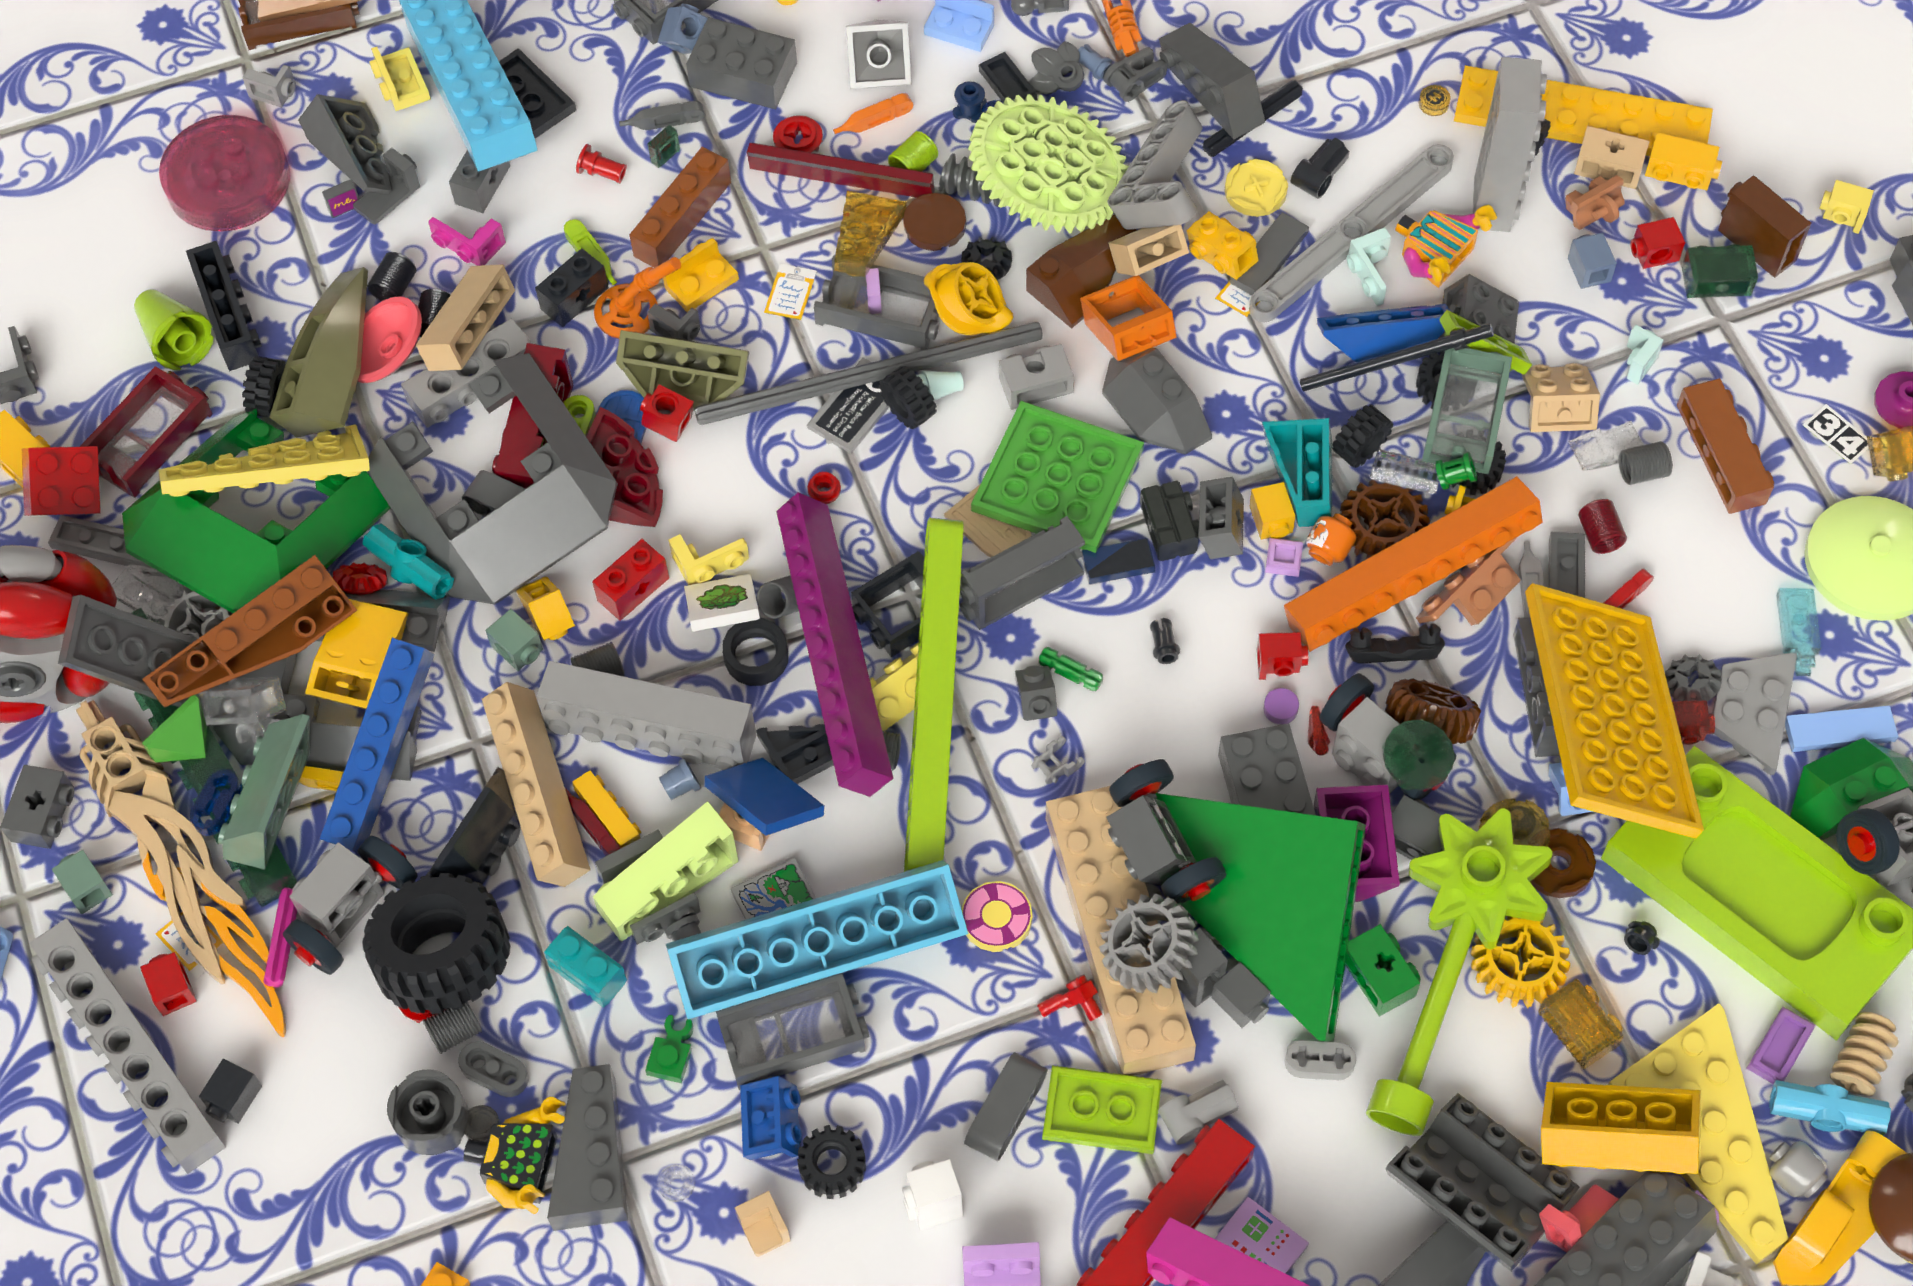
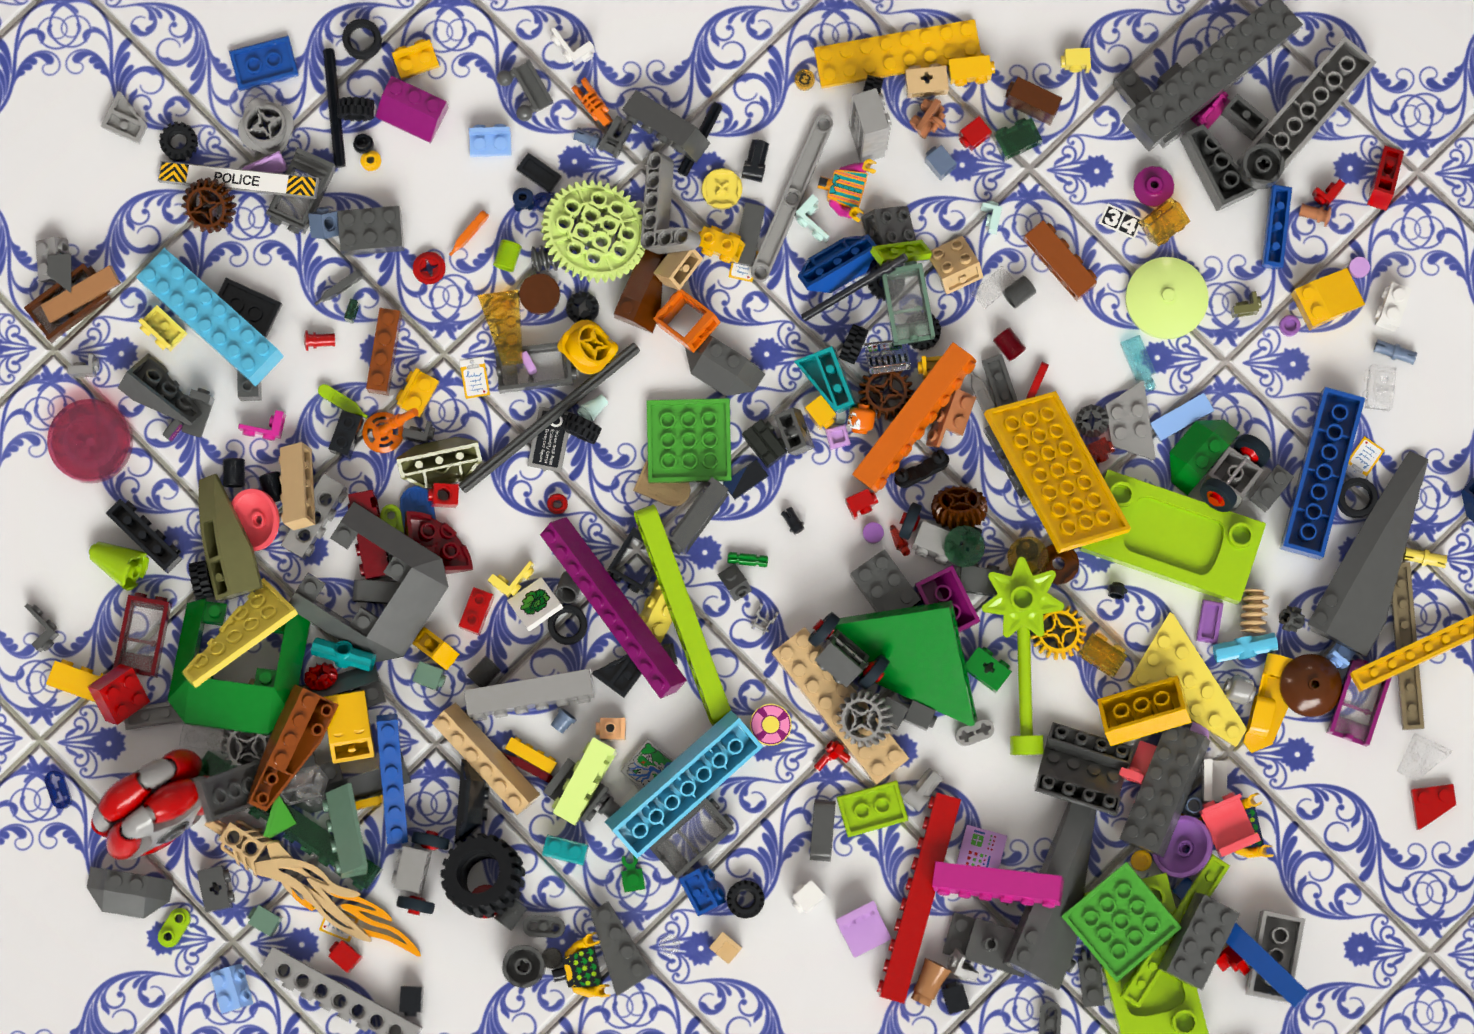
camera: 25 degrees left, 20 degrees up
clear blue beam [190,769,242,836] -> none
dark pink axle [264,887,297,988] -> none
blue tile [704,758,825,836] -> none
dark red tile [747,143,935,198] -> none
light grey slope [846,20,912,89] -> none
light grey brick [999,344,1074,410] -> none
dark grey plate [1029,41,1084,95] -> none
green bush [1435,452,1477,490] -> none

